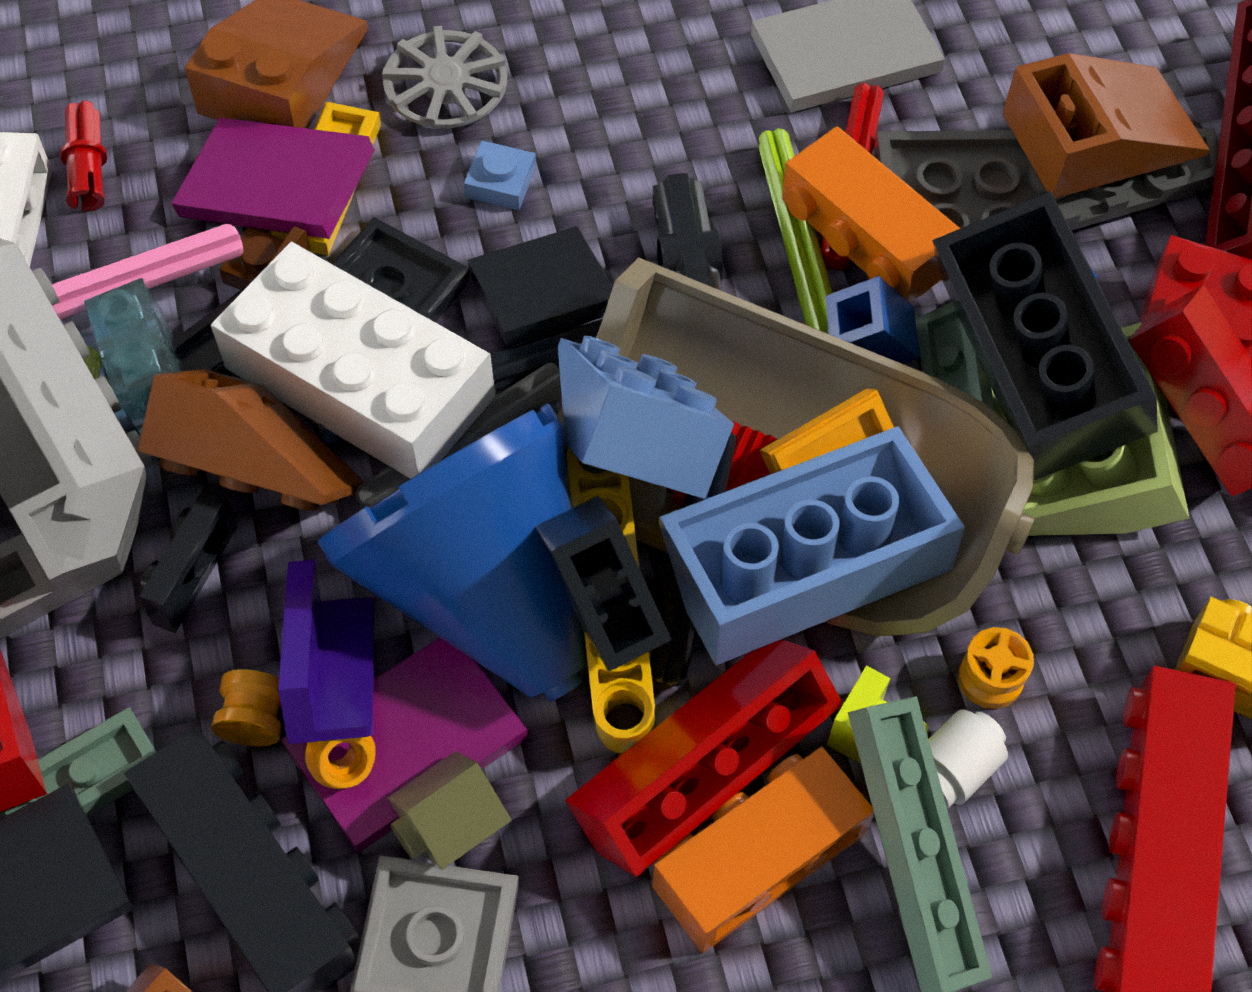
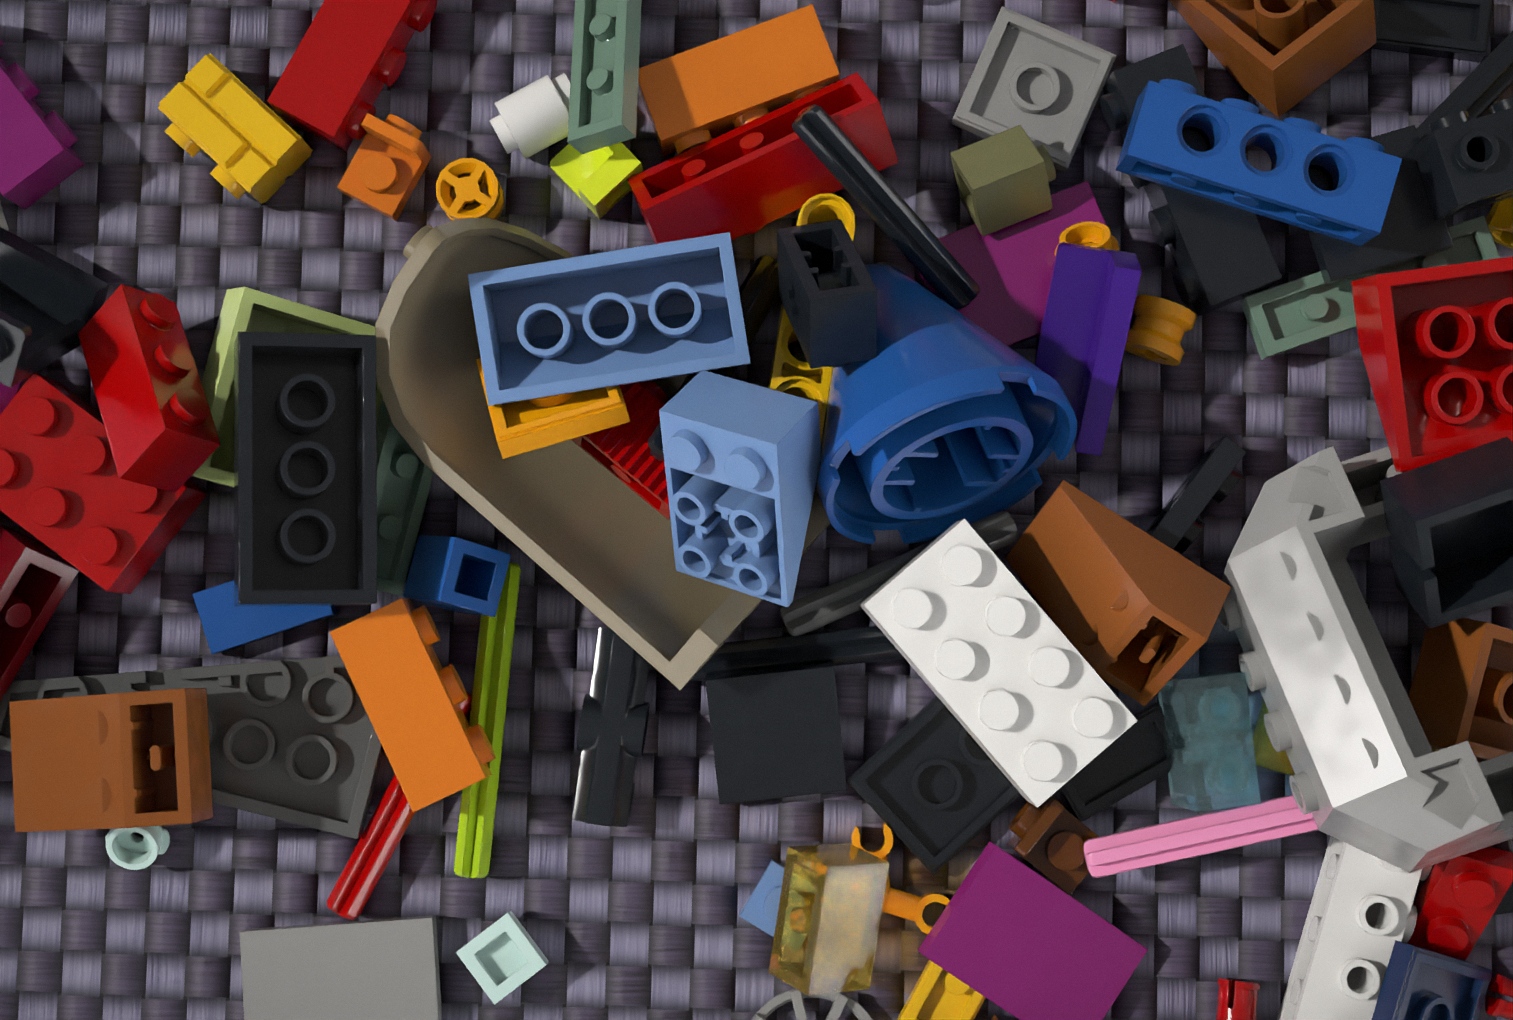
camera: 160 degrees left, 25 degrees up
none -> orange bracket [337,113,432,221]
none -> light aqua plate [456,910,549,1005]
none -> clear yellow brick [769,843,889,996]
none -> black axle [792,104,980,311]
none -> light orange arm [851,822,950,934]
none -> blue brick [1116,79,1402,246]

